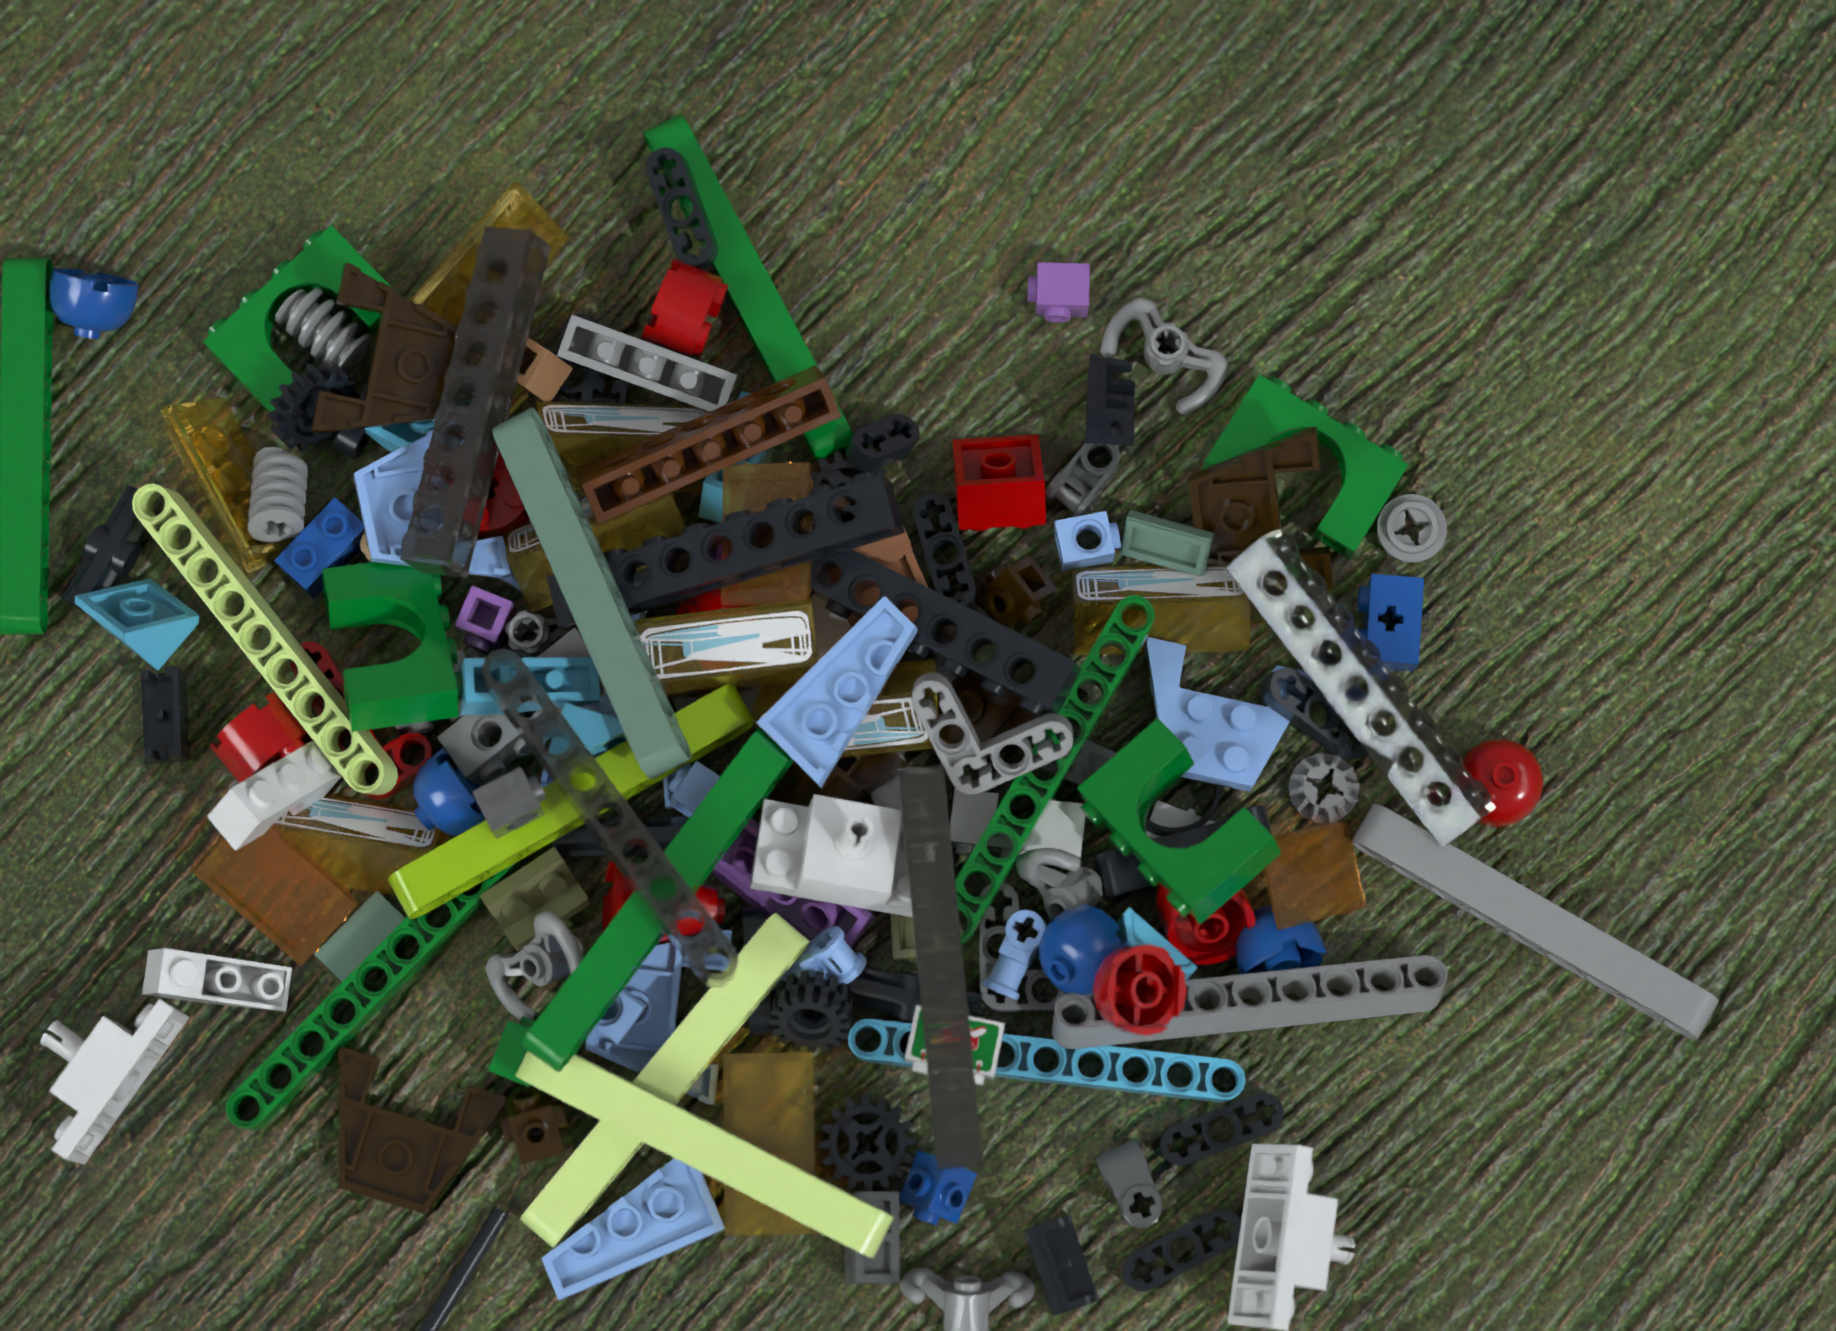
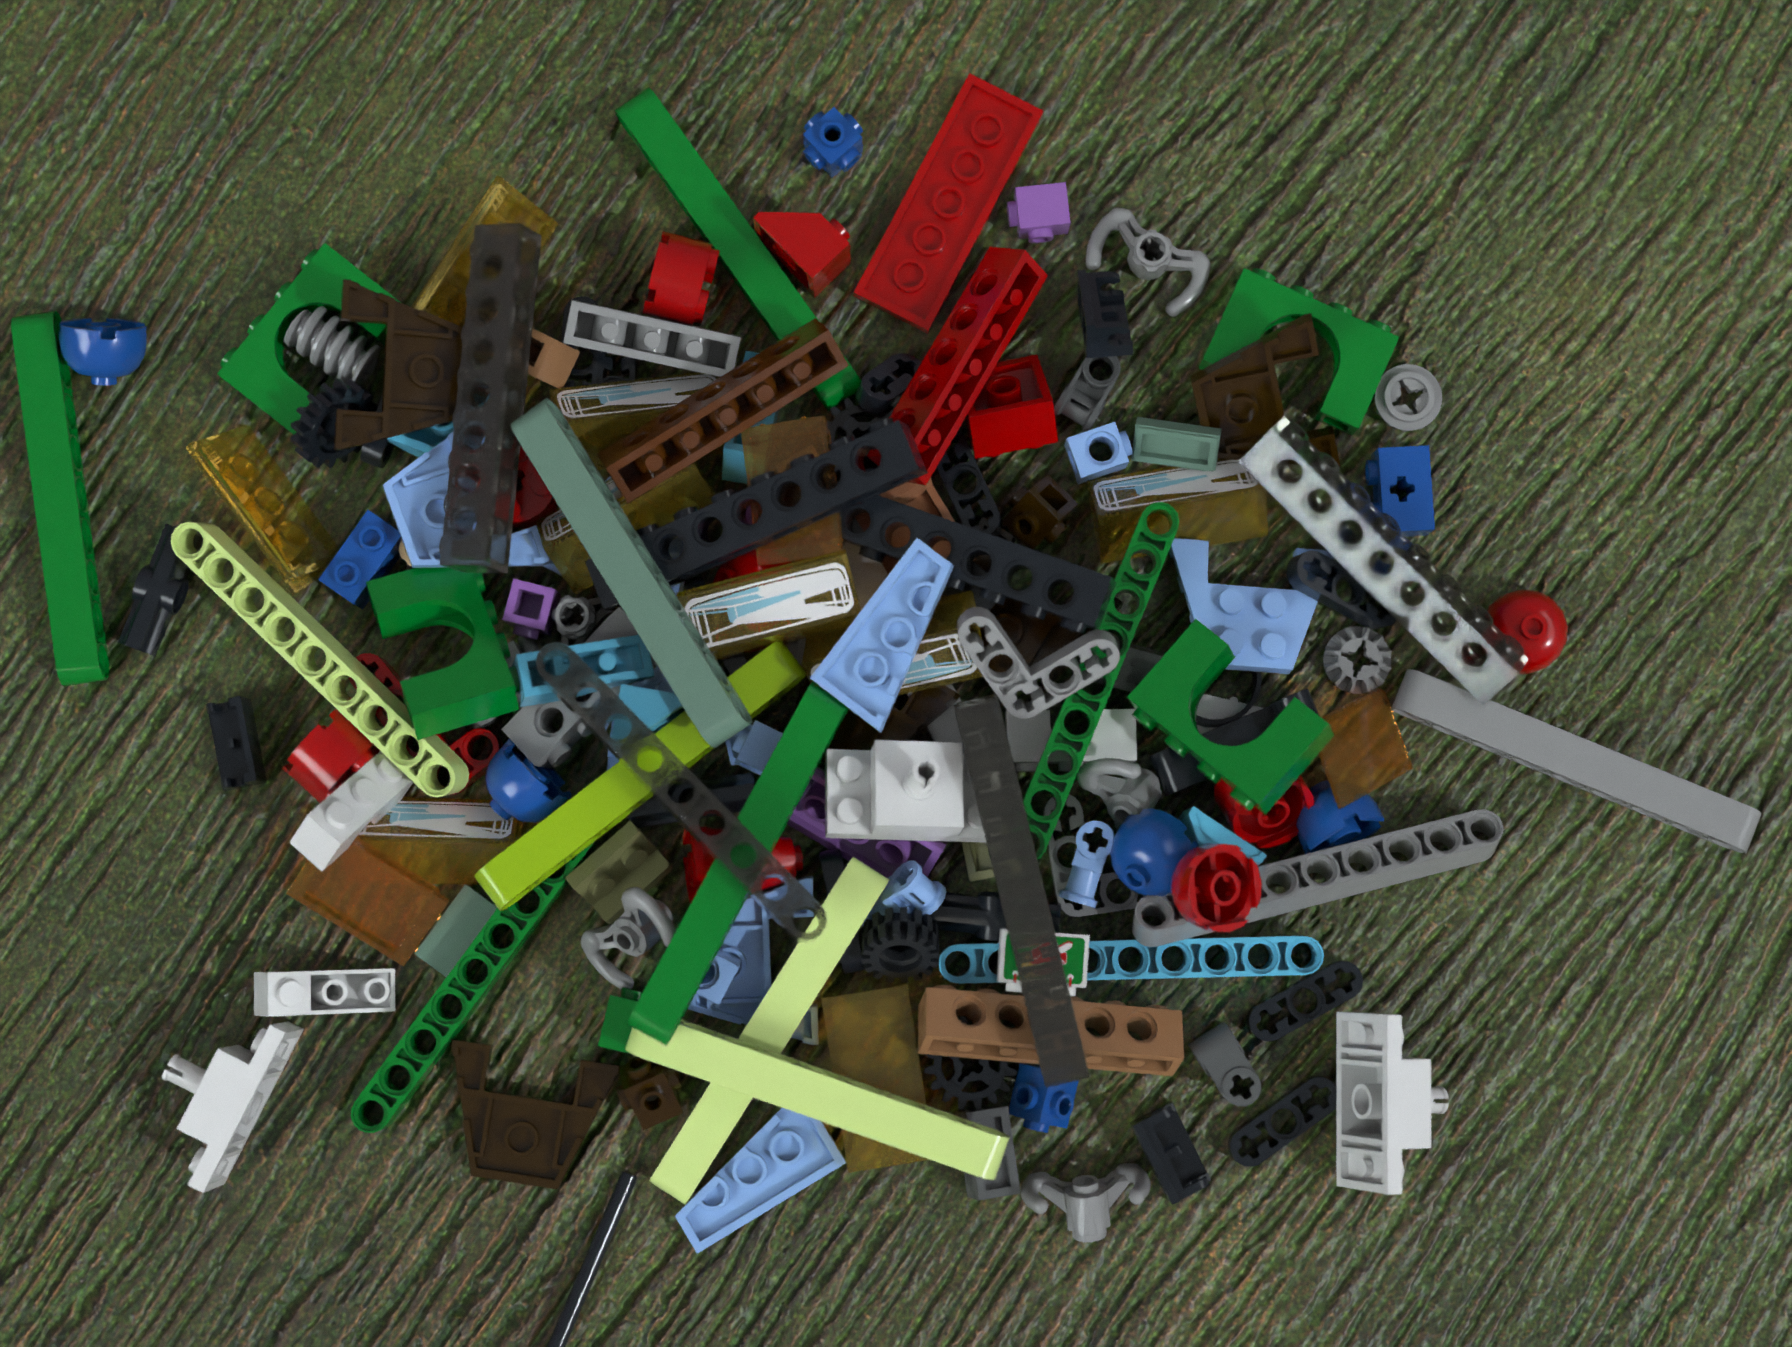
camera: 10 degrees left, 5 degrees up
medium azure slope [75,578,199,671] -> none
light grey piece [248,447,308,543] -> none
flat silver brick [472,767,547,839] -> none
black beam [646,147,718,269] -> none
none -> red slope [753,212,851,298]
none -> blue brick [803,107,863,178]
none -> red plate [854,73,1044,334]
none -> red brick [867,246,1048,486]
none -> medium nougat brick [918,985,1184,1076]

